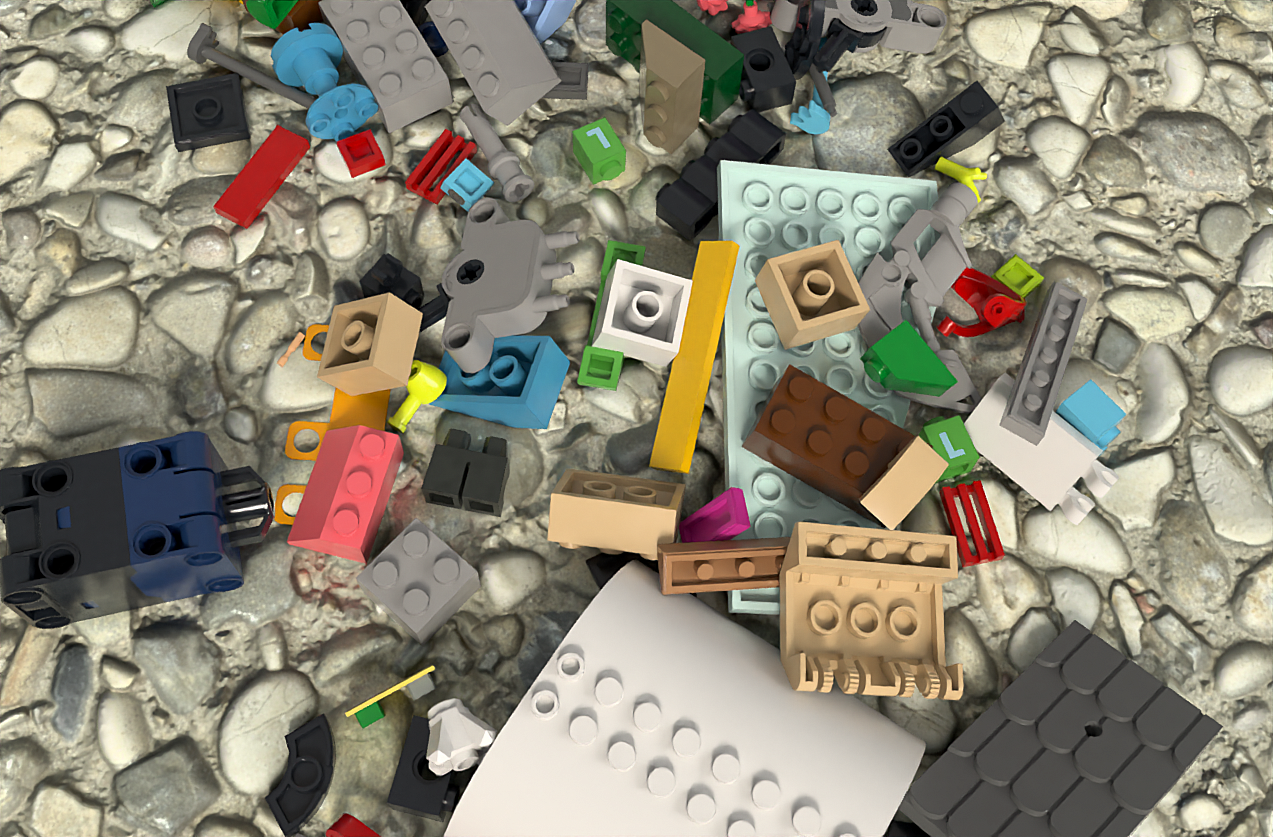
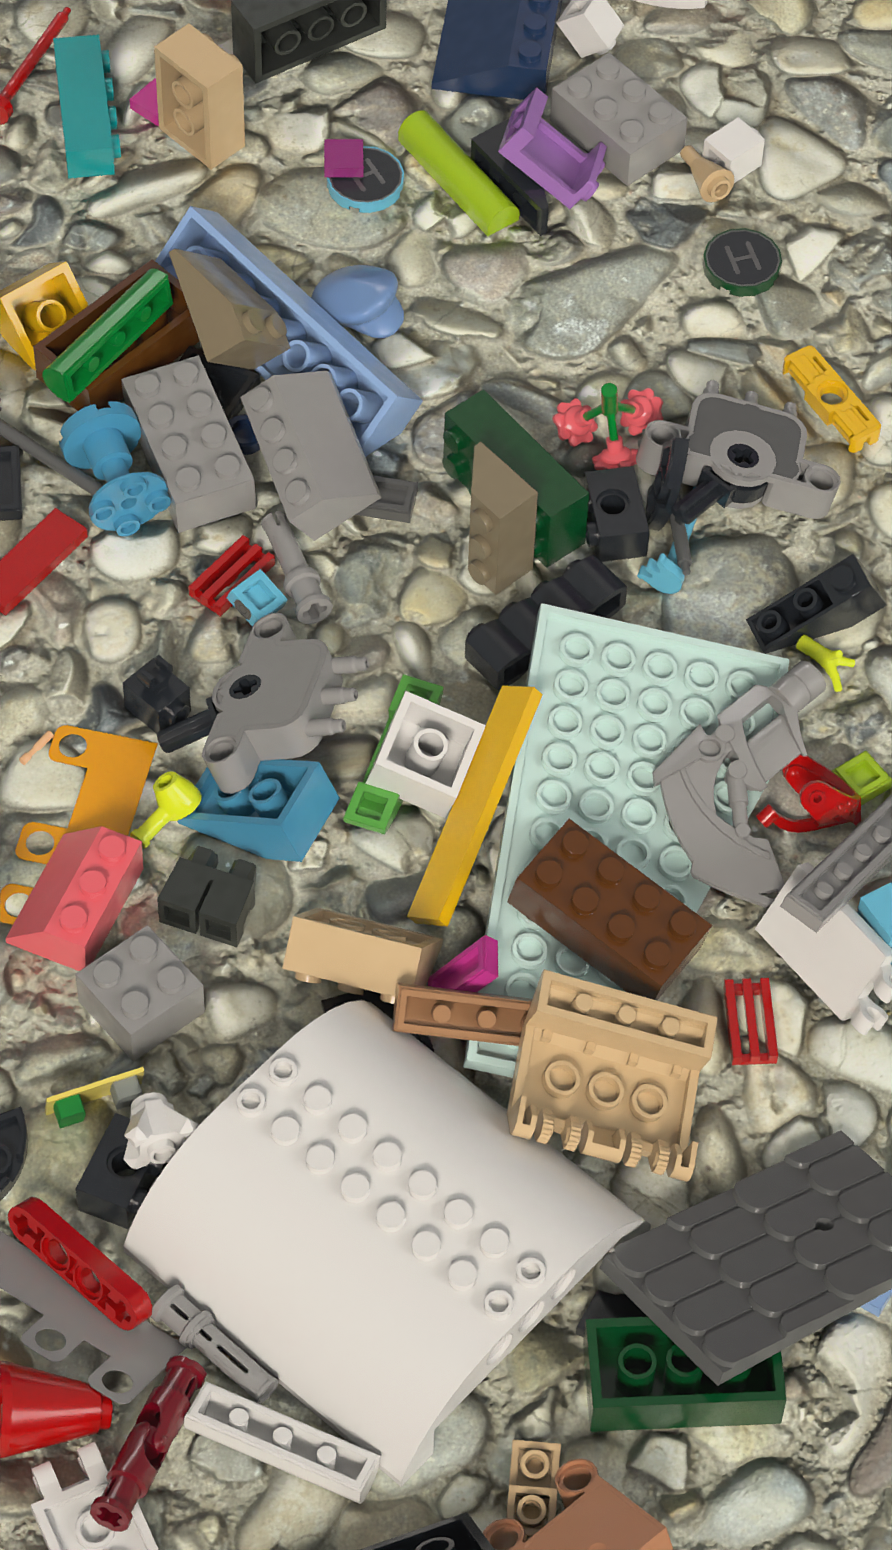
camera: 10 degrees right, 10 degrees down
tan brick [317,292,423,396] -> none
red plate [336,129,386,178] -> none
bright green brick [572,117,626,185] -> none
tan brick [755,240,870,350] -> none
tan slope [859,435,949,531] -> none
green slope [860,320,958,397] -> none
bright green brick [918,415,980,484] -> none

